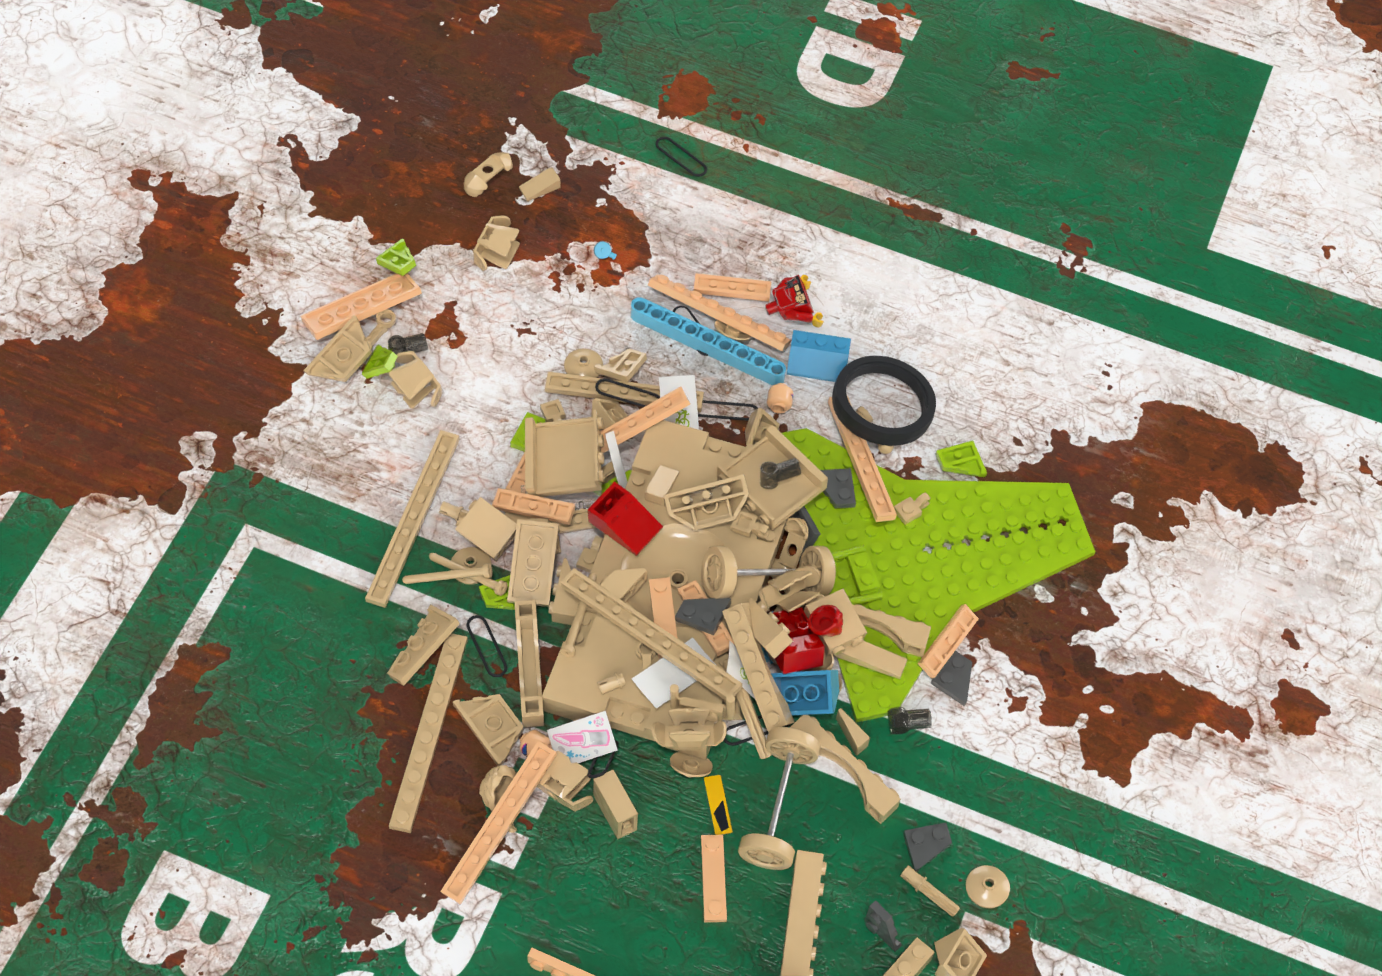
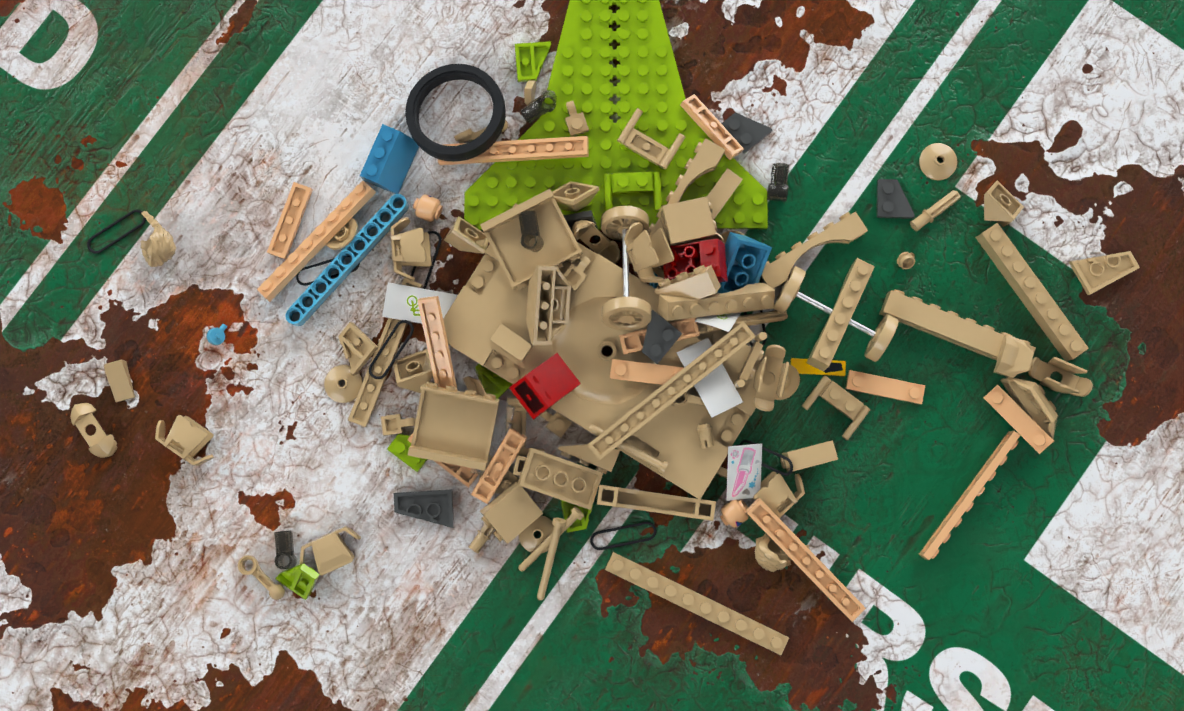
camera: 70 degrees left, 25 degrees up
light nougat tile [300,273,422,340] -> none
tan wing [304,315,372,382] -> none
tan plate [365,430,460,608] -> none
lime wing [376,239,416,276] -> none
tan wing [387,604,460,686] -> none
tan wing [453,694,524,766] -> none
tan slope [600,568,647,603] -> none
white sticker [605,431,627,489] -> none
red torso [765,274,824,328] -> none
red hat [808,605,843,637] -> none
dark grey wing [820,468,856,508] -> none
tan slope [836,708,870,755] -> none
dark grey wing [865,901,902,952] -> none
none -> tan hair [140,211,176,267]
none -> tan piece [391,217,432,281]
none -> dark grey wing [393,489,454,528]
none -> clear smoke piece [520,90,557,124]
none -> tan tile [524,80,536,105]
none -> tan slope [552,181,599,212]
none -> tan plate [617,108,686,170]
none -> tan plate [802,375,870,440]
none -> tan arch [806,258,875,372]
none -> tan plate [897,252,915,269]

